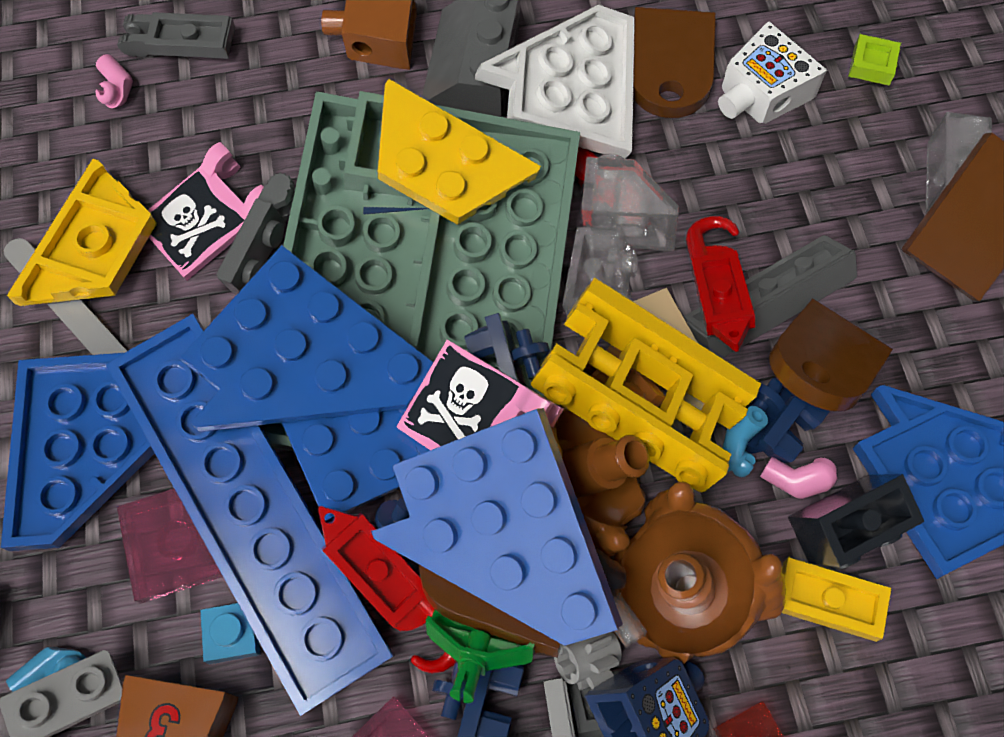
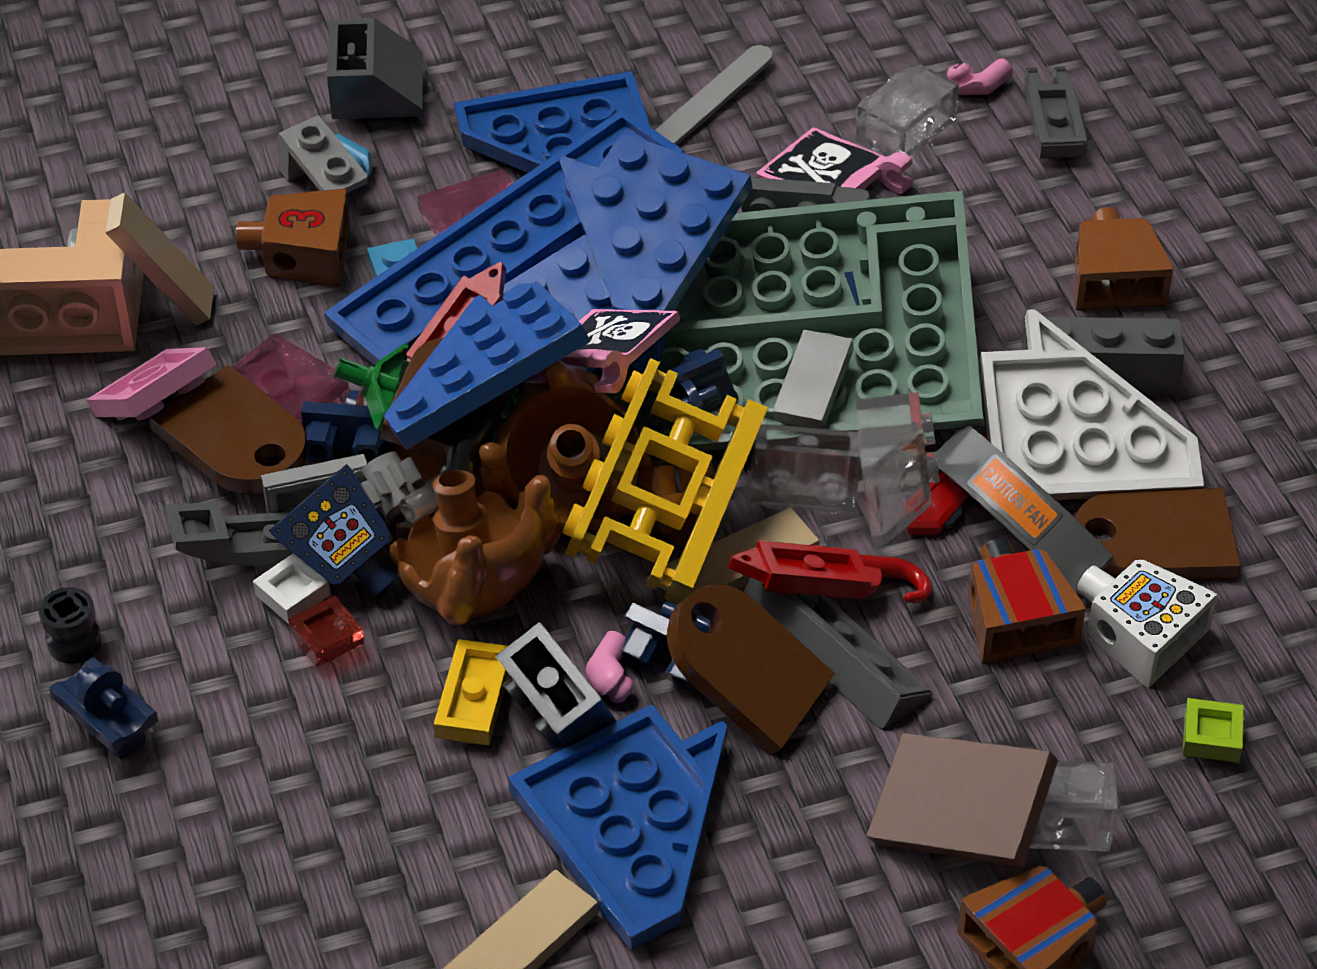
camera: 80 degrees right, 20 degrees down
yellow wing [7,159,157,306] -> none
yellow wing [378,79,541,225] -> none
dark azure arm [723,406,768,478] -> none
none -> light grey tile [773,330,854,431]
none -> clear brick [855,61,959,156]
none -> dark grey slope [929,425,1115,596]
none -> dark orange torso [968,538,1086,663]

